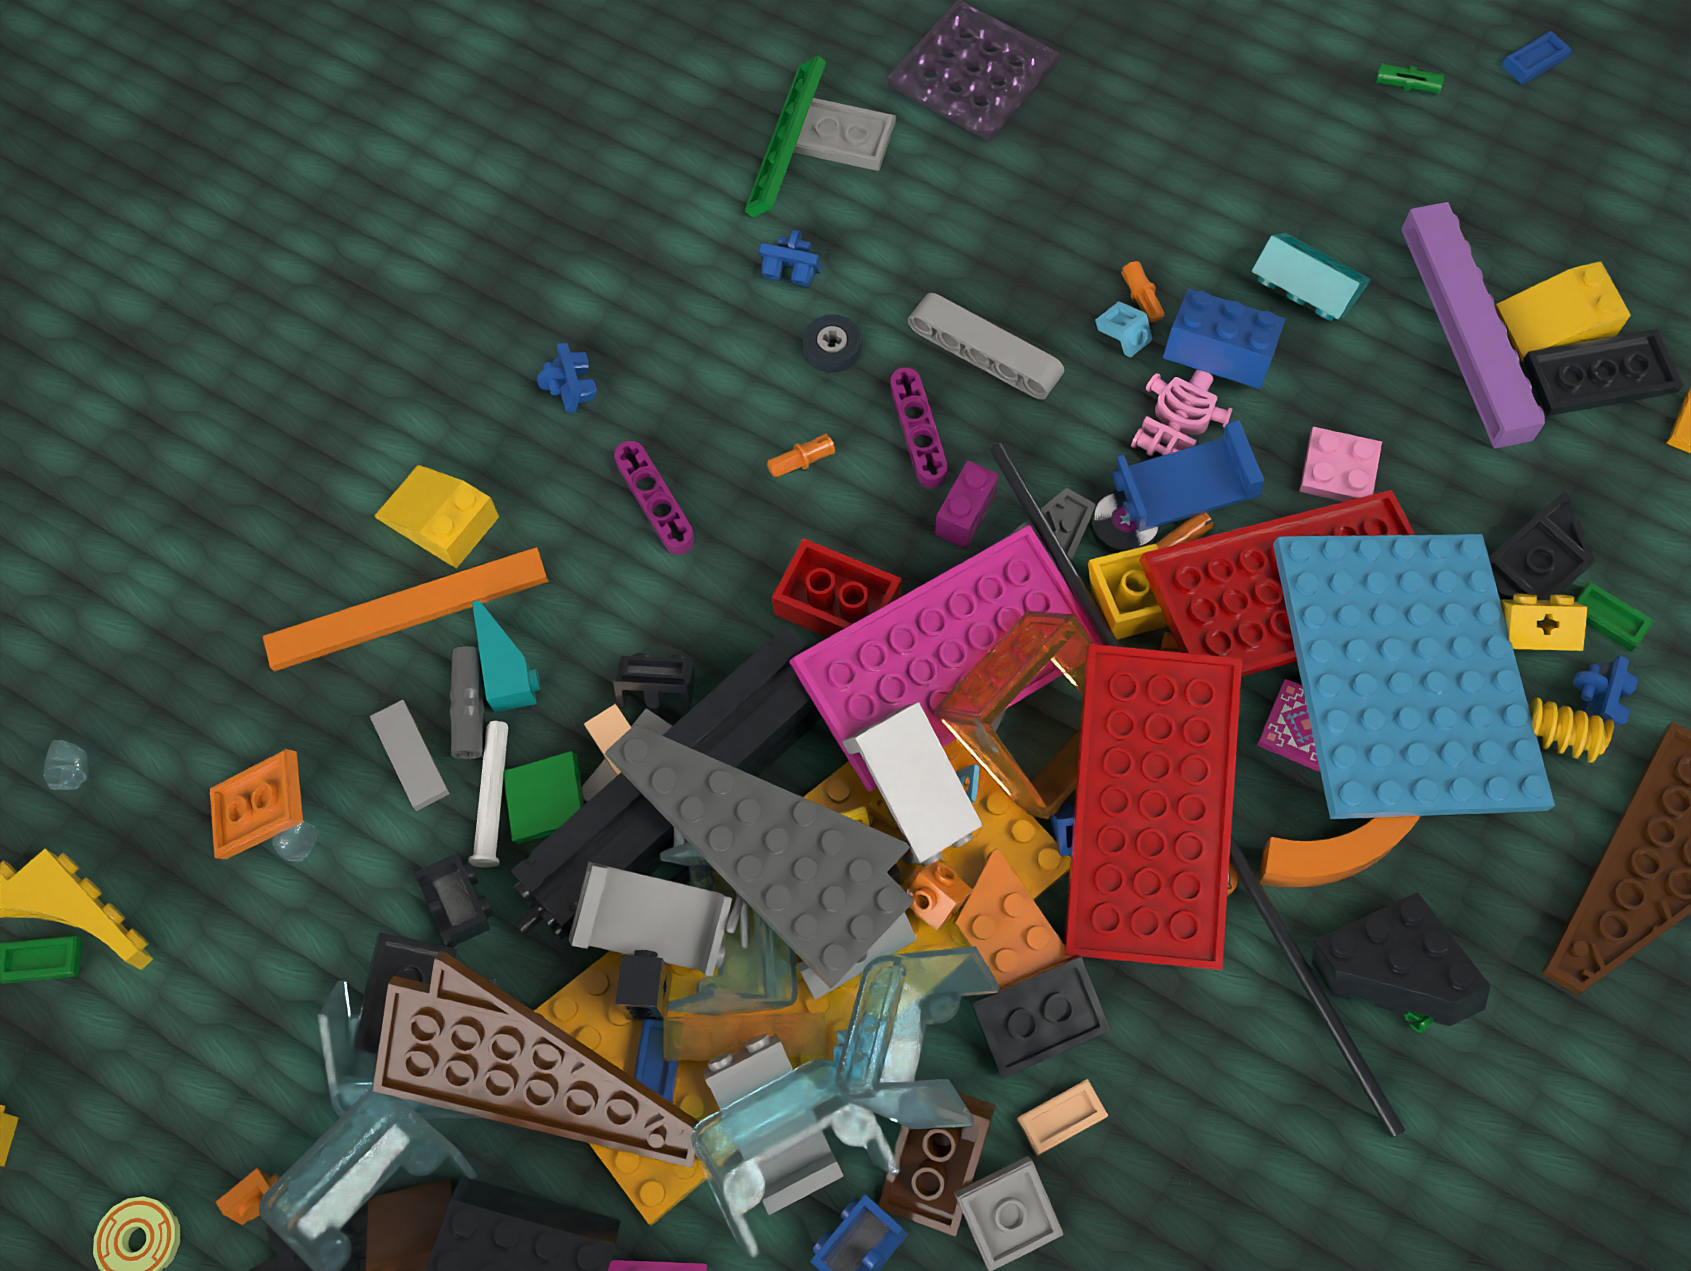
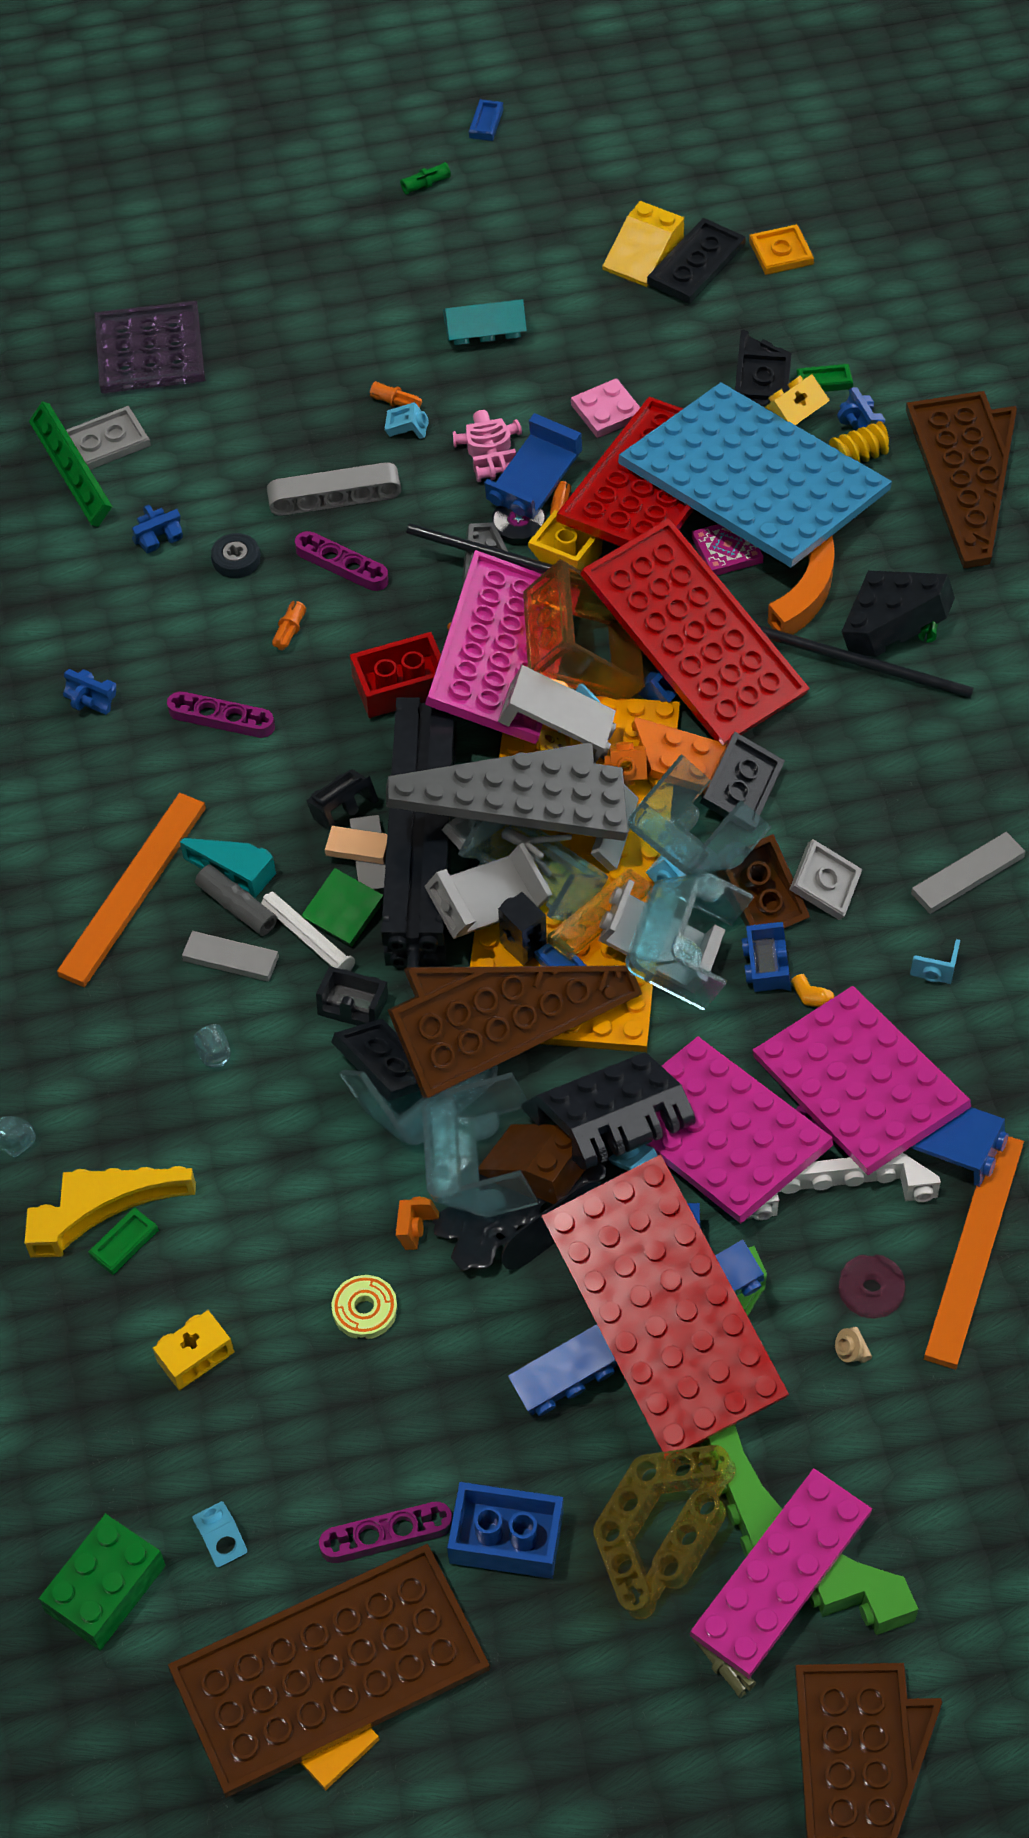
camera: 45 degrees left, 10 degrees down
orange tile [210,749,303,860] -> none
yellow slope [374,465,499,569] -> none
magenta brick [935,460,999,549] -> none
light nougat tile [1017,1079,1108,1156] -> none
blue brick [1163,288,1286,389] -> none
medium lavender brick [1401,202,1545,449] -> none

